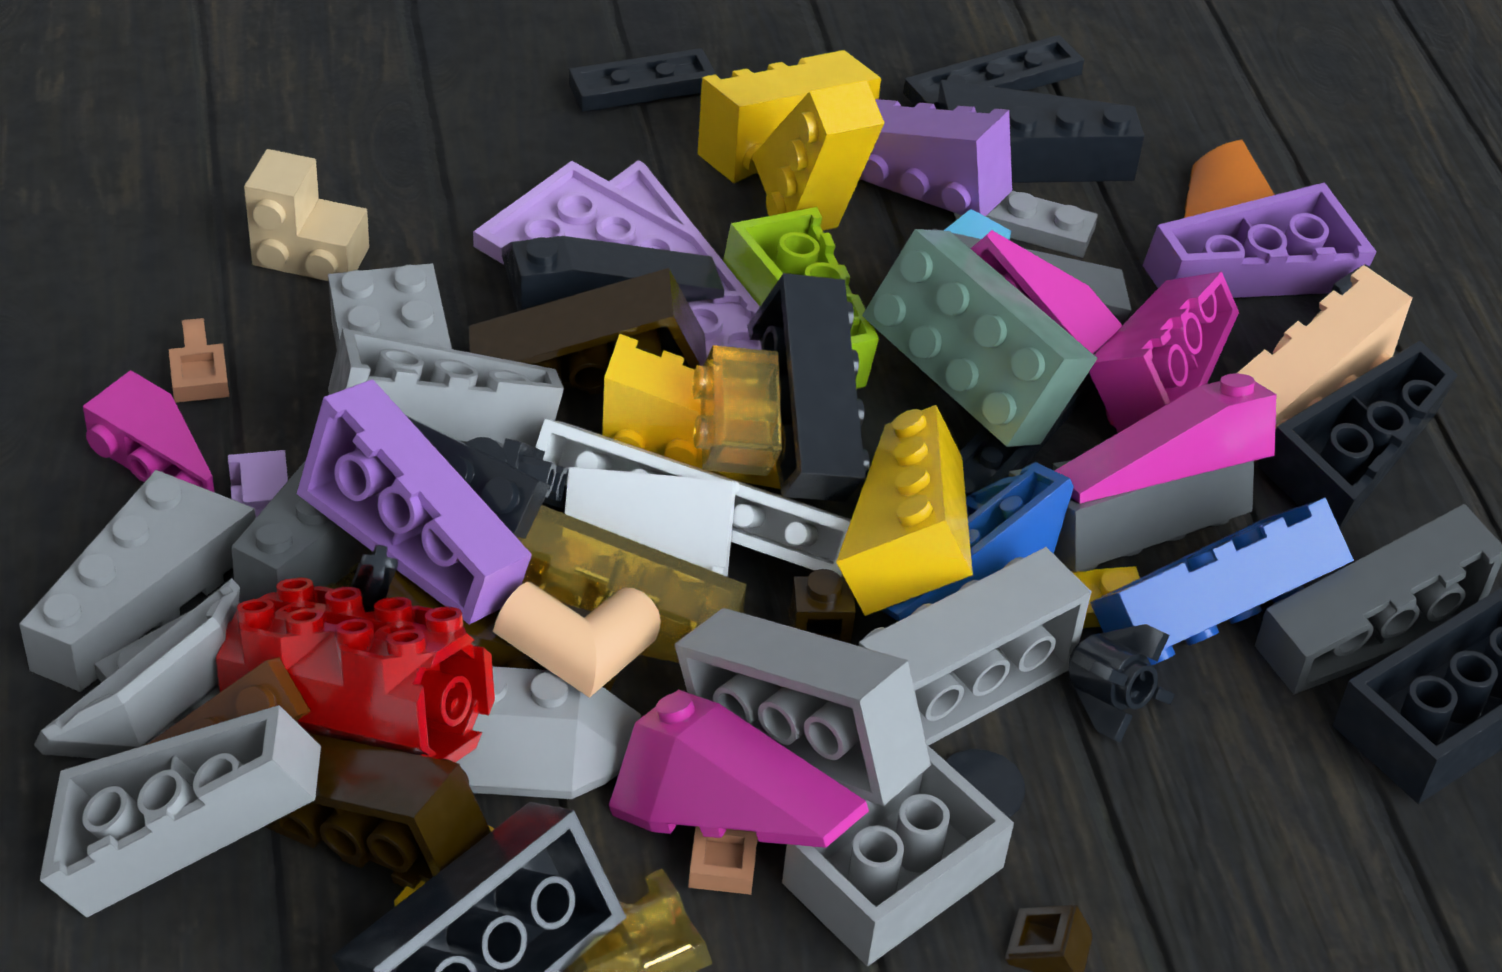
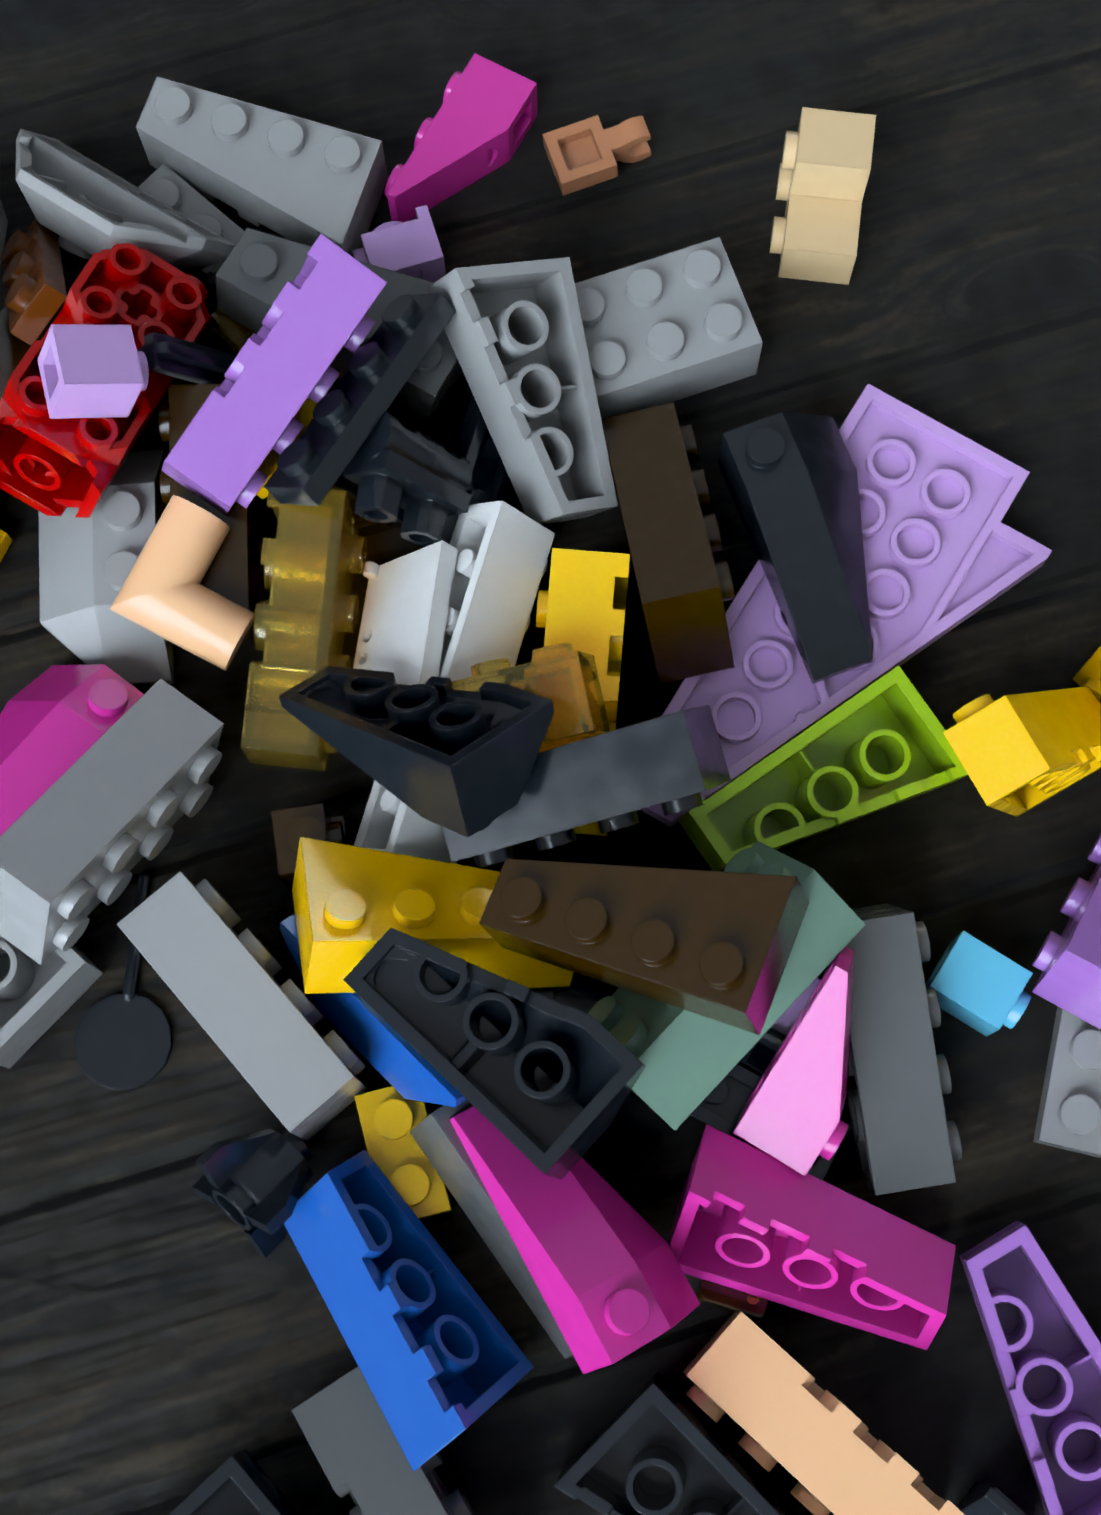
camera: 90 degrees right, 30 degrees up
none -> lavender brick [37,324,149,419]
none -> black wedge [279,666,555,838]
none -> black wedge [343,928,645,1180]
none -> dark brown wedge [479,859,809,1035]

